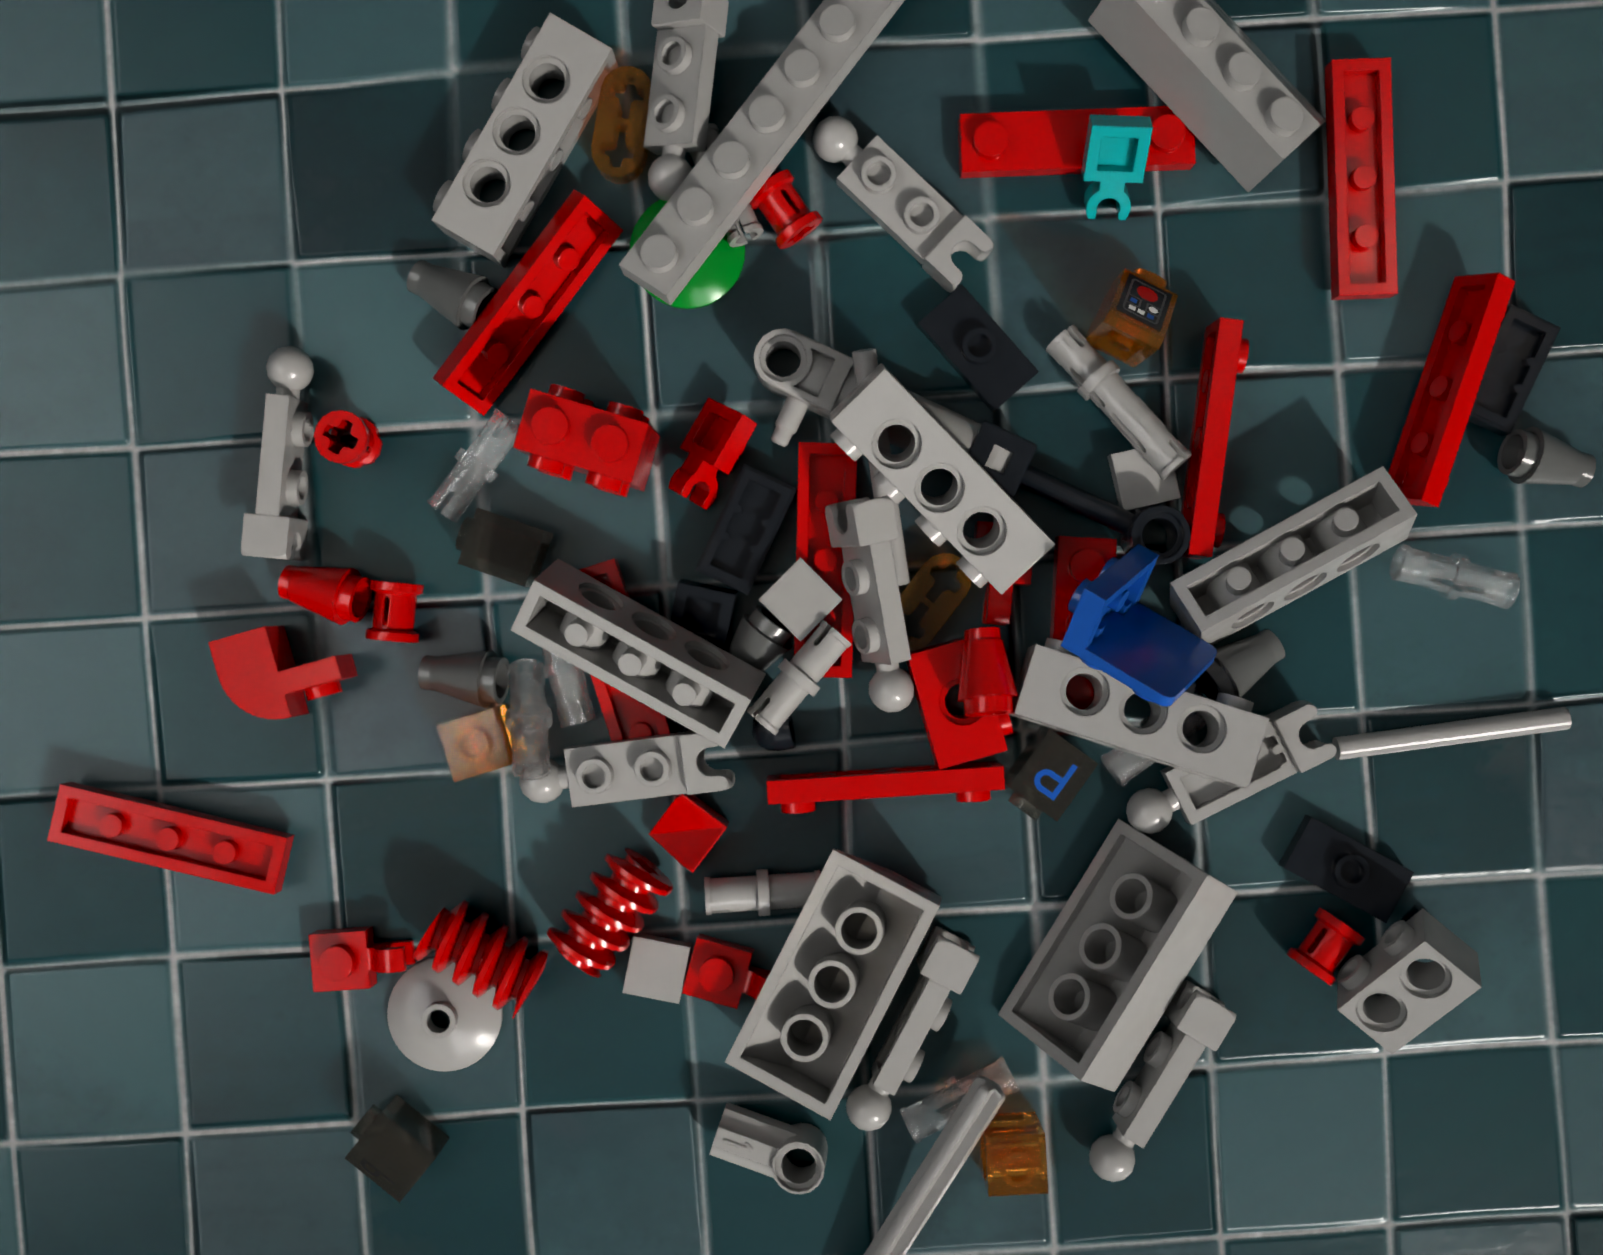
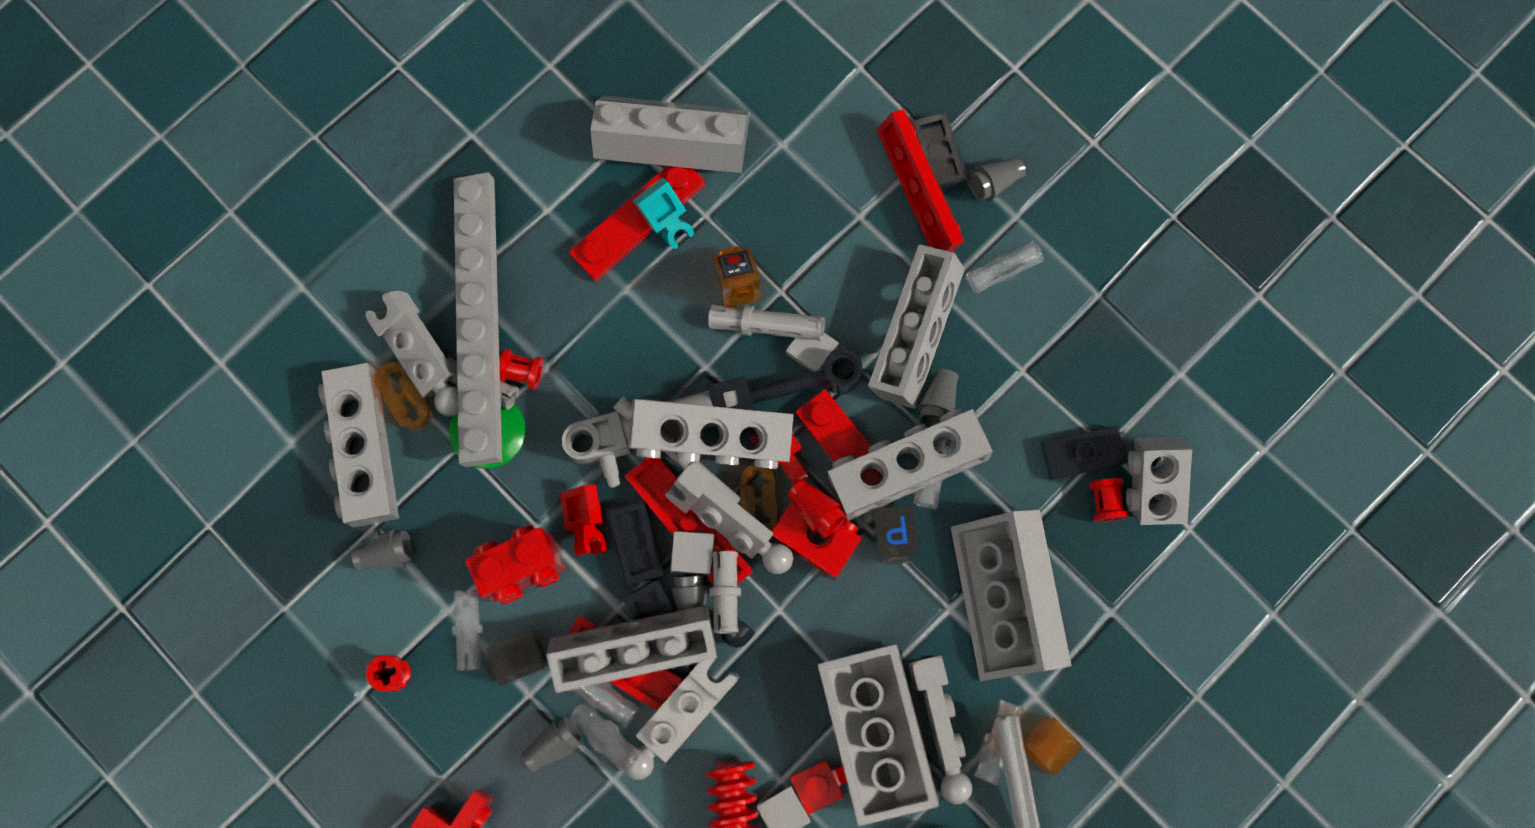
camera: 45 degrees left, 10 degrees down
light grey plate [241,346,314,561] -> none
red cone [278,565,372,625] -> none
red bush [365,580,424,643] -> none
red plate [433,190,623,416] -> none
clear orange brick [436,703,524,782] -> none
red slope [649,794,730,873] -> none
light grey pin [704,869,821,916] -> none
red plate [766,760,1005,814] -> none
light grey plate [812,116,994,293] -> none
black plate [917,284,1039,412] -> none
blue bracket [1061,544,1217,707] -> none
light grey plate [1089,980,1237,1182] -> none
light grey plate [1126,700,1337,834] -> none
red plate [1181,317,1249,559] -> none
red plate [1324,57,1398,300] -> none
light grey bar [1332,707,1572,760] -> none

